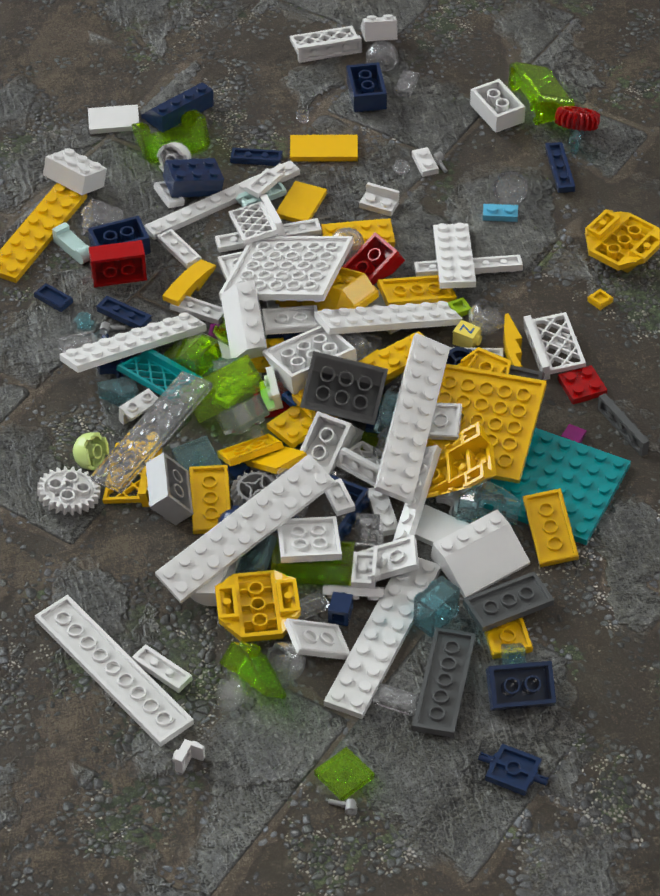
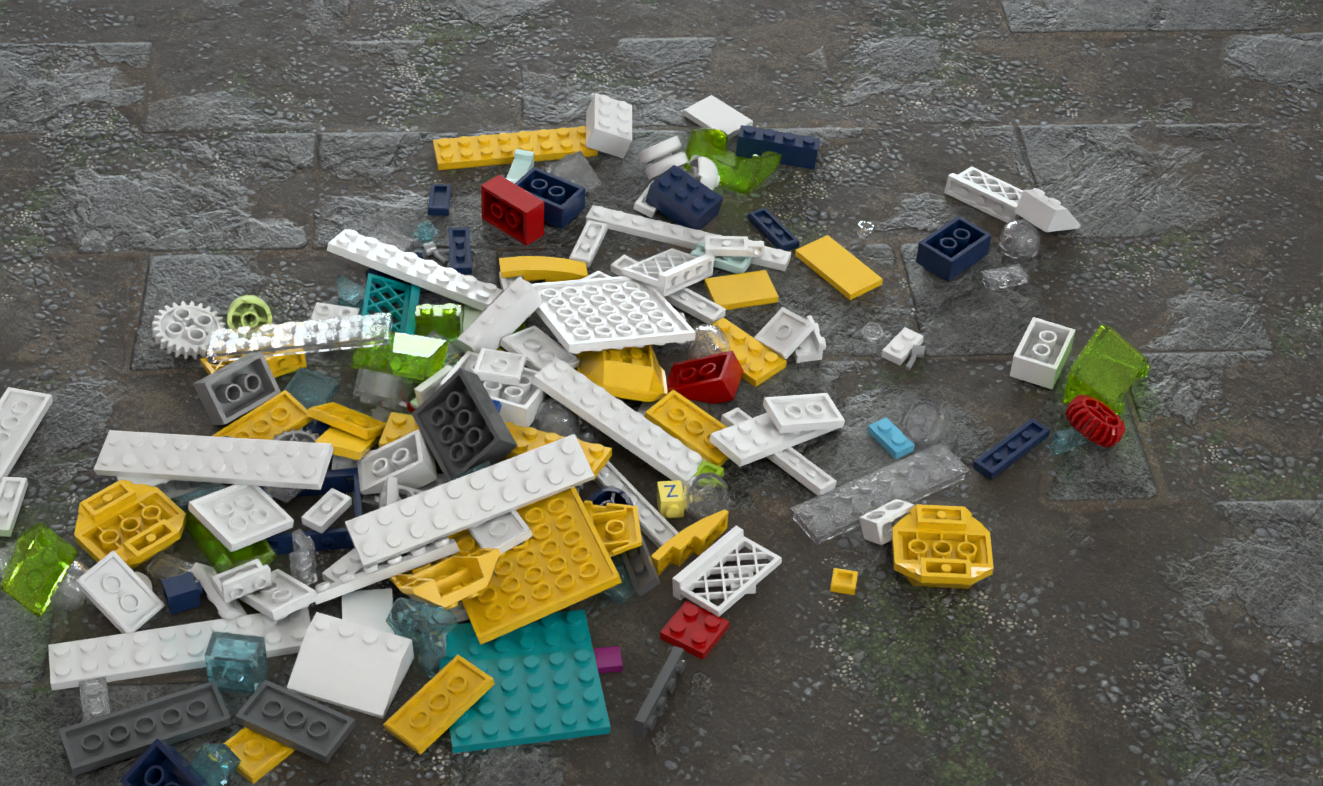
camera: 50 degrees right, 5 degrees down
none -> white tile [473,348,527,386]
none -> white wheel [637,136,689,180]
none -> white plate [754,307,815,359]
none -> white plate [763,393,845,433]
none -> clear plate [789,442,971,545]
none -> white brick [859,499,914,545]

